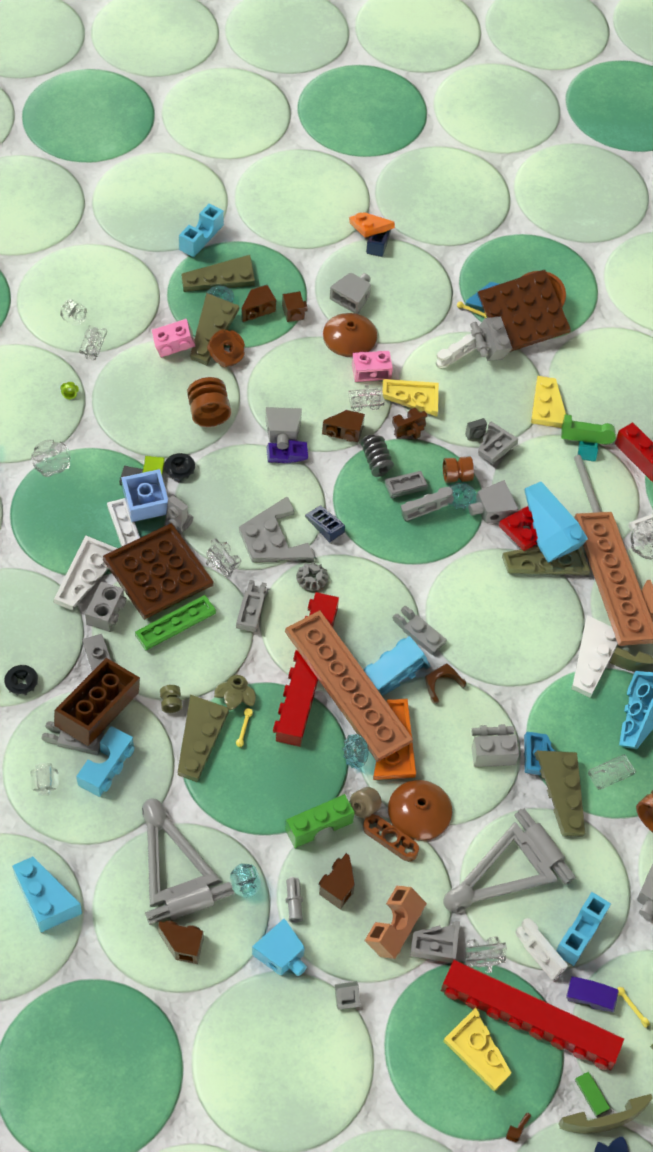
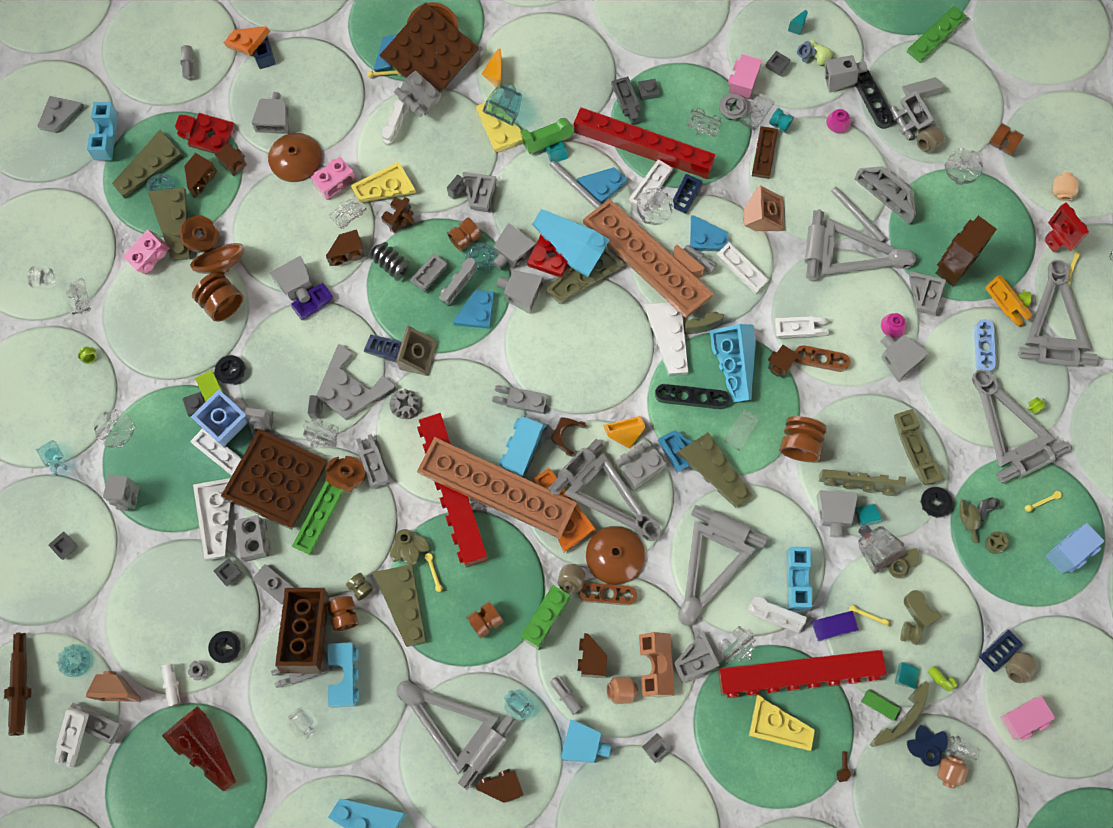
camera: 25 degrees left, 15 degrees up
clear light blue gear [341,734,368,768] -> none
none -> light grey wing [38,96,84,133]
none -> light grey brick [103,475,140,511]
none -> red plate [175,113,234,154]
none -> light grey axle [180,45,195,80]
none -> dark orange dish [190,243,245,274]
none -> dark grey plate [213,558,243,586]
none -> dark grey plate [308,395,323,420]
none -> dark orange plate [326,456,365,492]
none -> dark orange wheel [327,596,359,631]
none -> dark tan slope [396,326,438,376]
none -> dark azure wing [453,290,494,329]
none -> dark orange wheel [466,601,504,639]
none -> light orange slope [481,49,502,89]
none -> clear light blue torso [482,84,522,126]
none -> light grey torso [497,271,543,314]
none -> light grey piece [548,439,661,541]
none -> dark azure wing [577,167,627,204]
none -> light orange slope [604,416,645,449]
none -> nougat head [606,677,638,704]
none -> black beam [655,384,730,409]
none -> teal slope [895,662,919,689]

